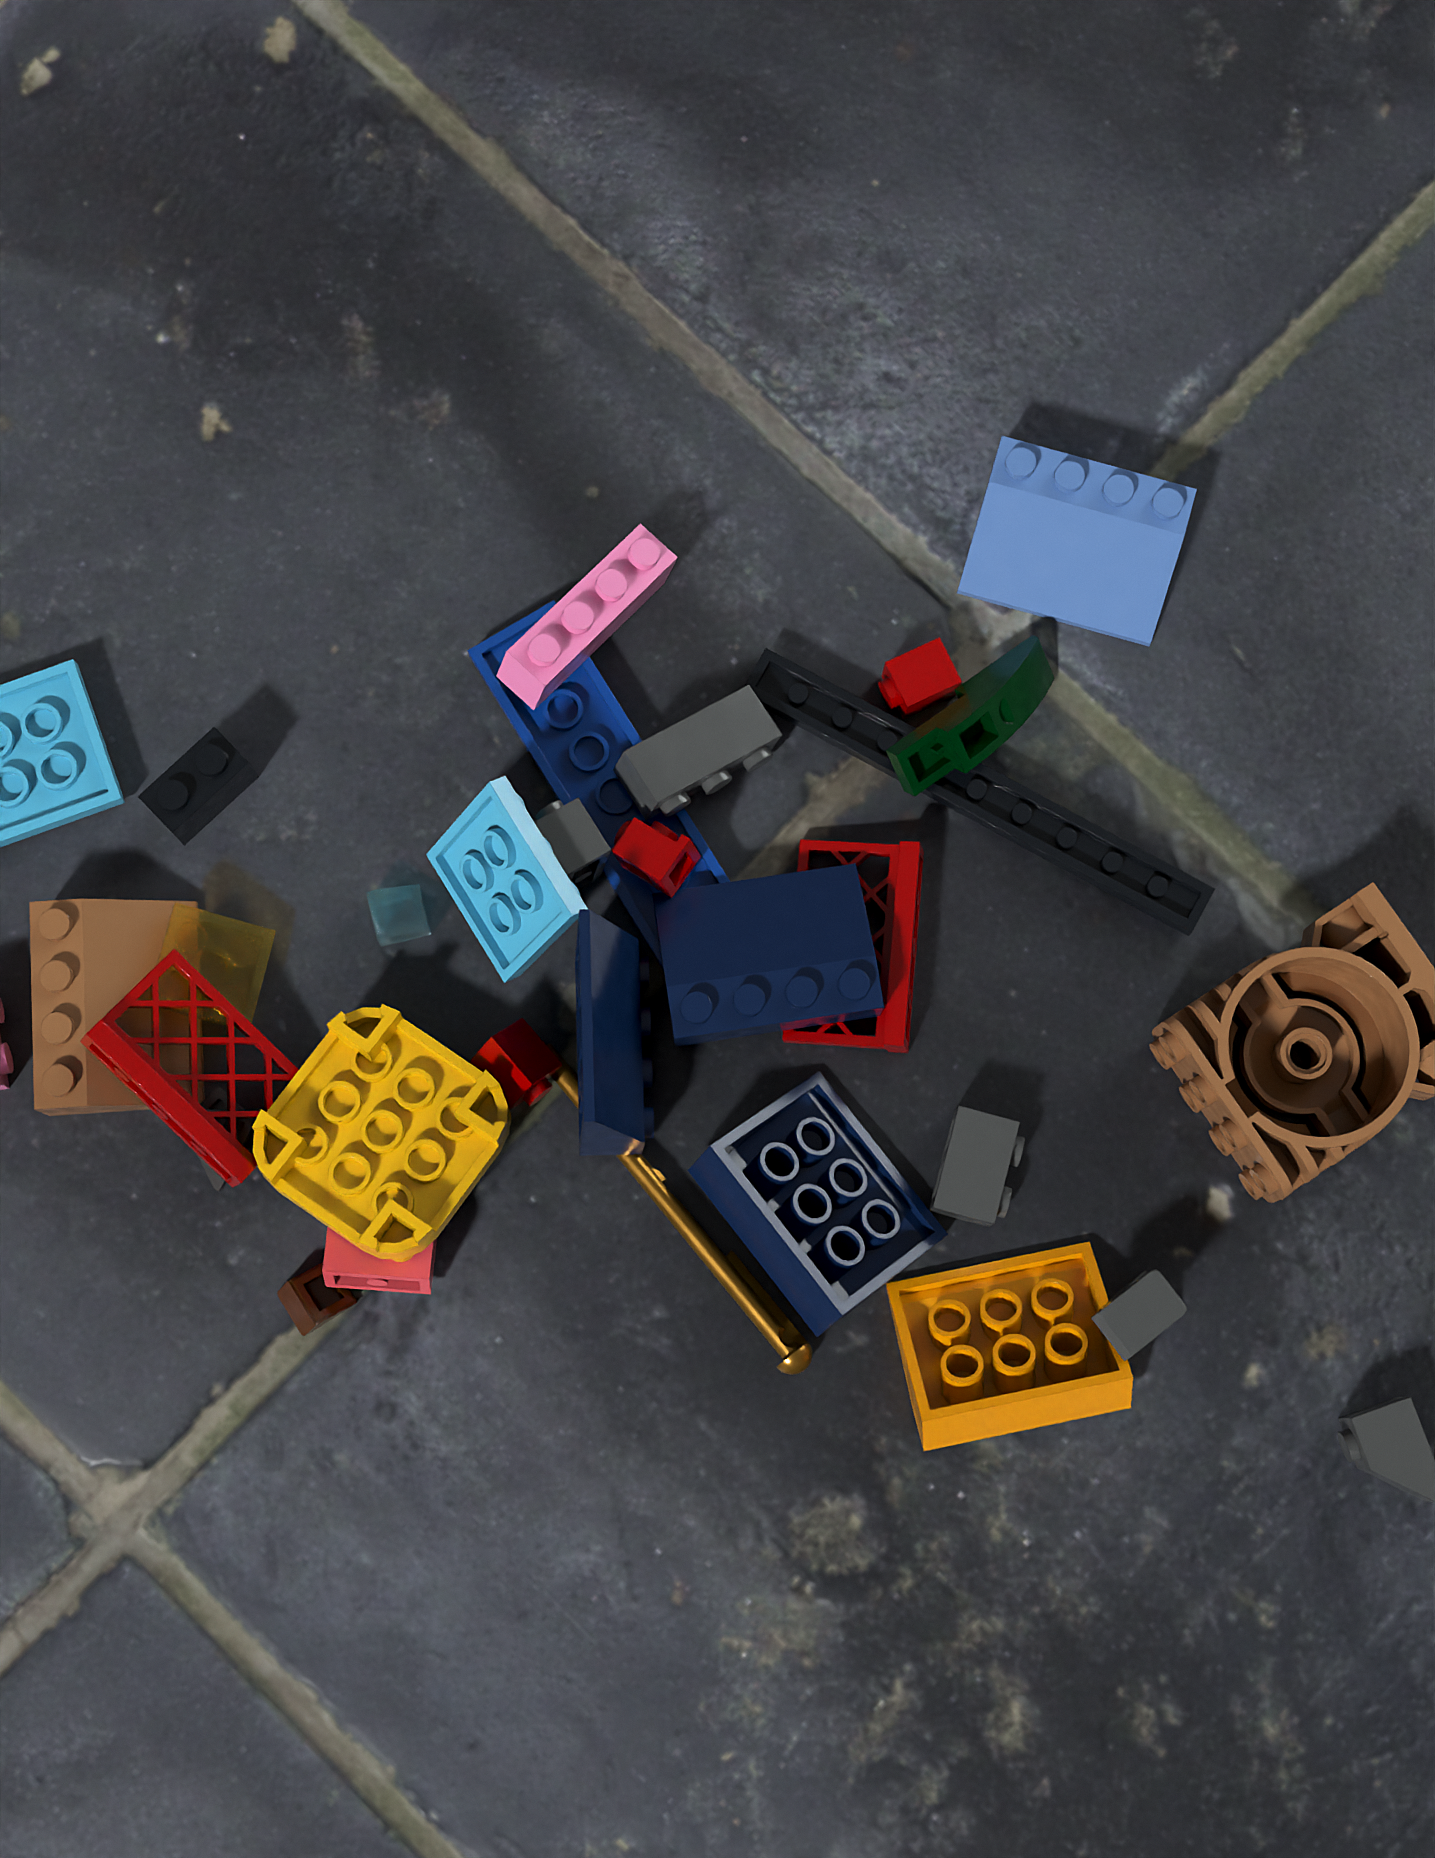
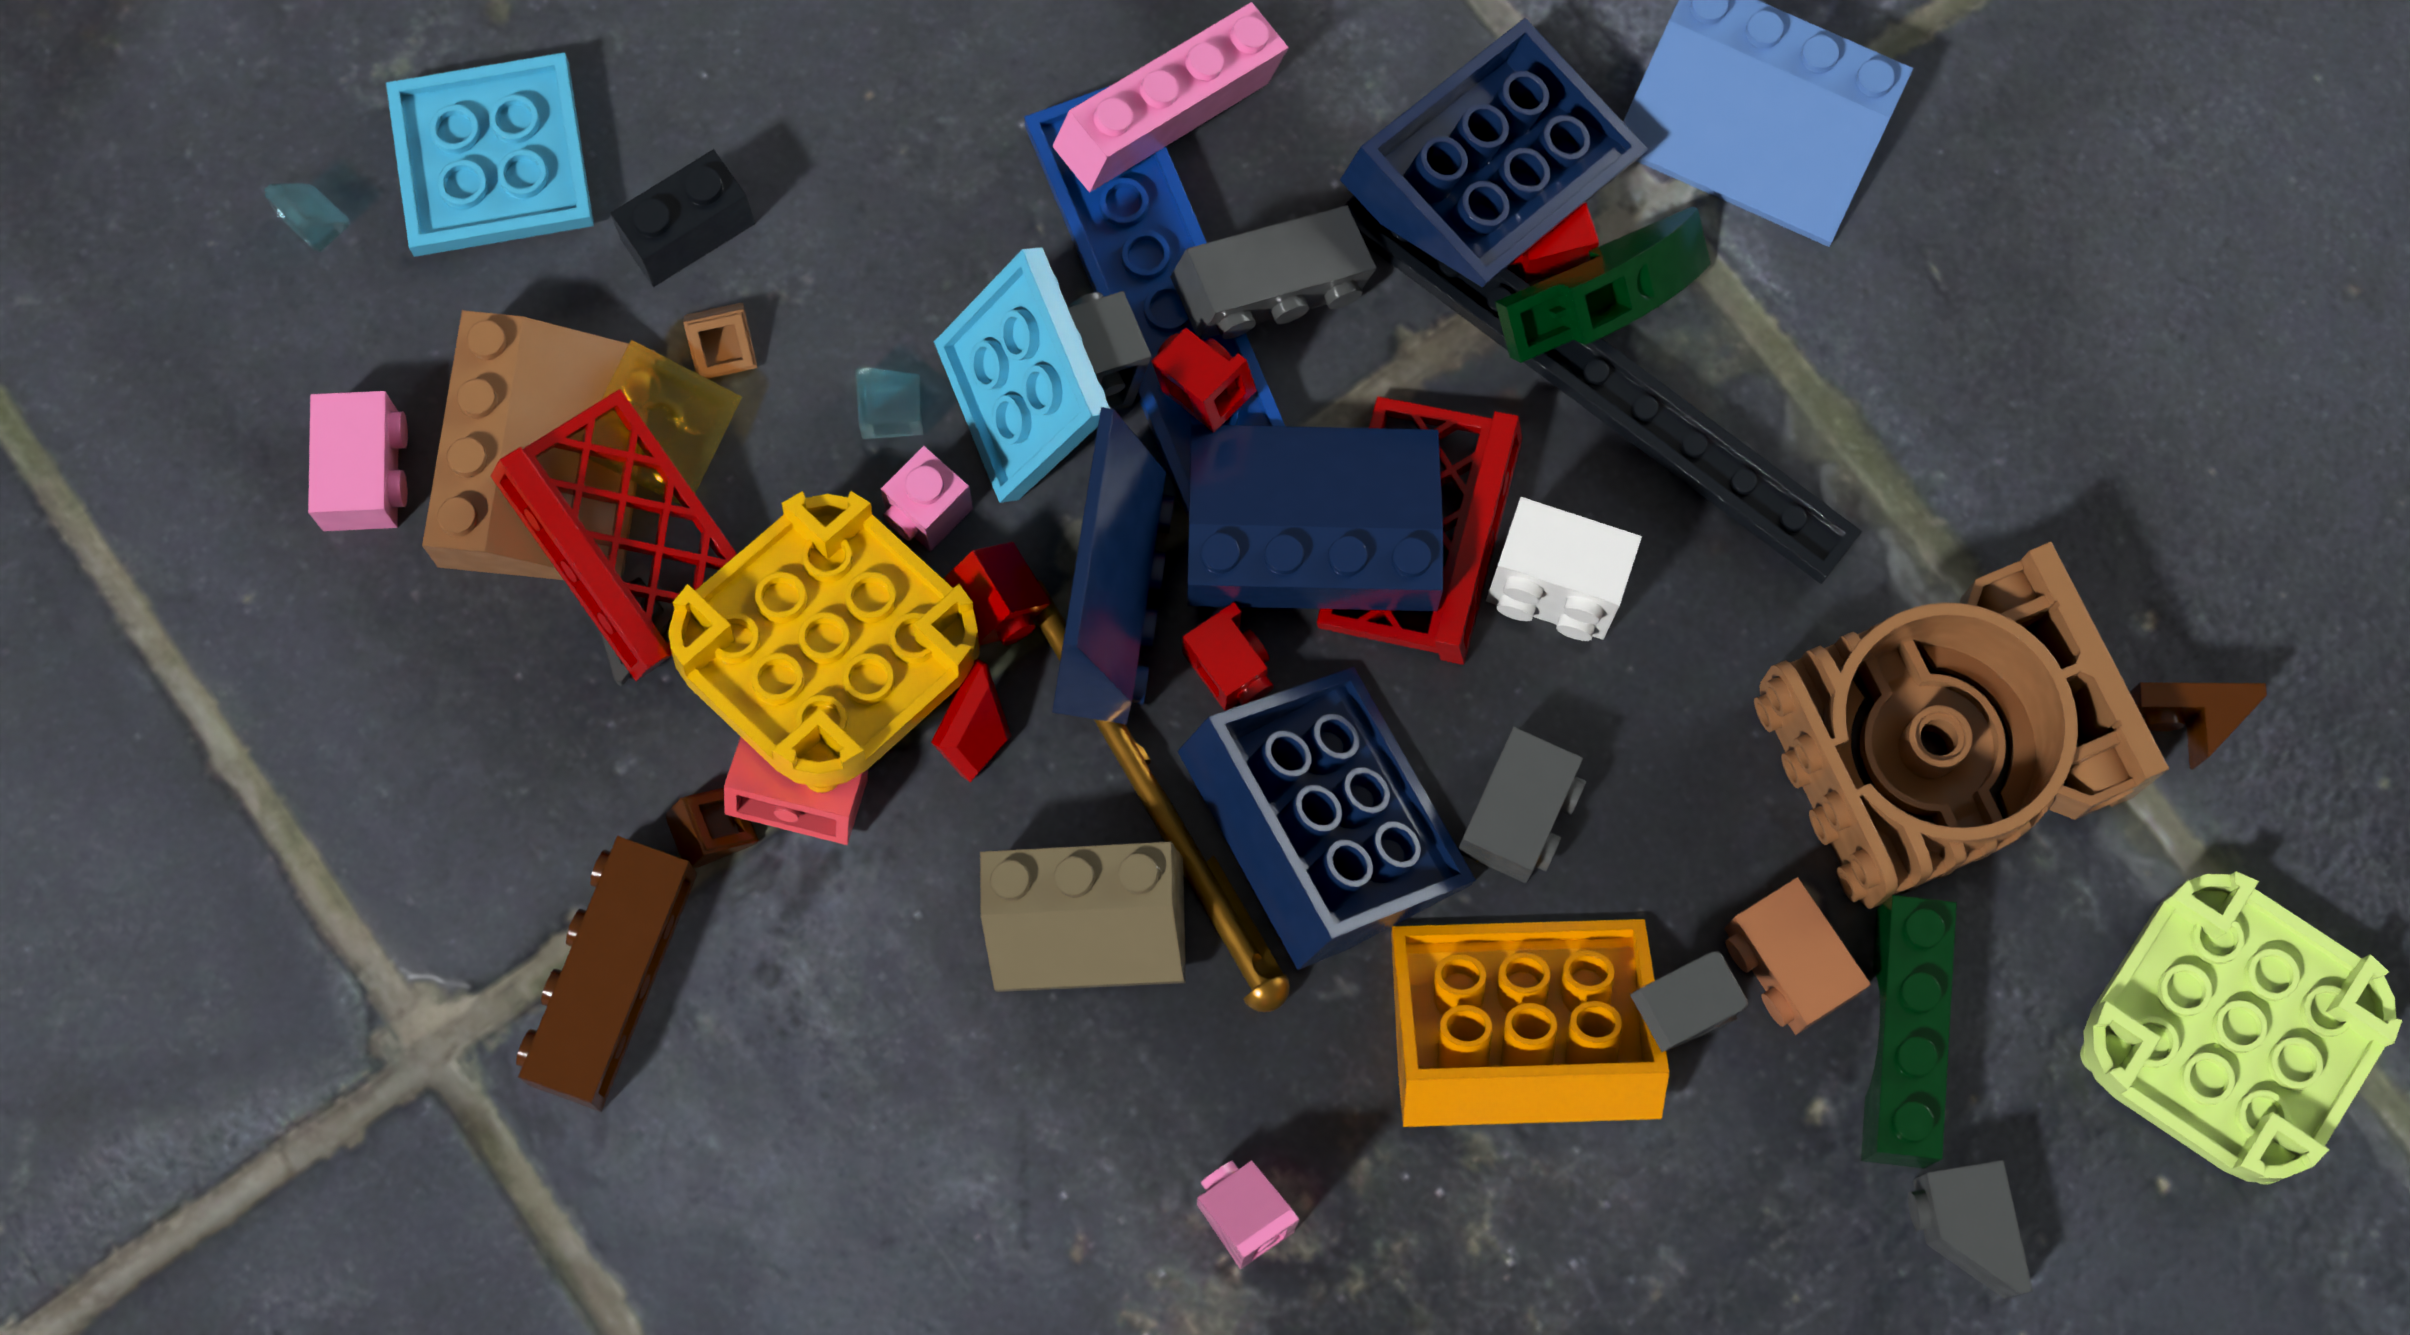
camera: 10 degrees right, 5 degrees down
none -> reddish brown brick [516,836,697,1112]
none -> medium nougat slope [683,303,758,381]
none -> bright pink brick [880,446,973,552]
none -> red piece [931,659,1011,783]
none -> dark tan slope [980,842,1186,992]
none -> red brick [1182,602,1274,711]
none -> bright pink slope [1197,1161,1299,1270]
none -> dark blue slope [1340,18,1648,288]
none -> white brick [1486,497,1642,641]
none -> nougat brick [1724,877,1871,1035]
none -> dark green arch [1861,895,1957,1169]

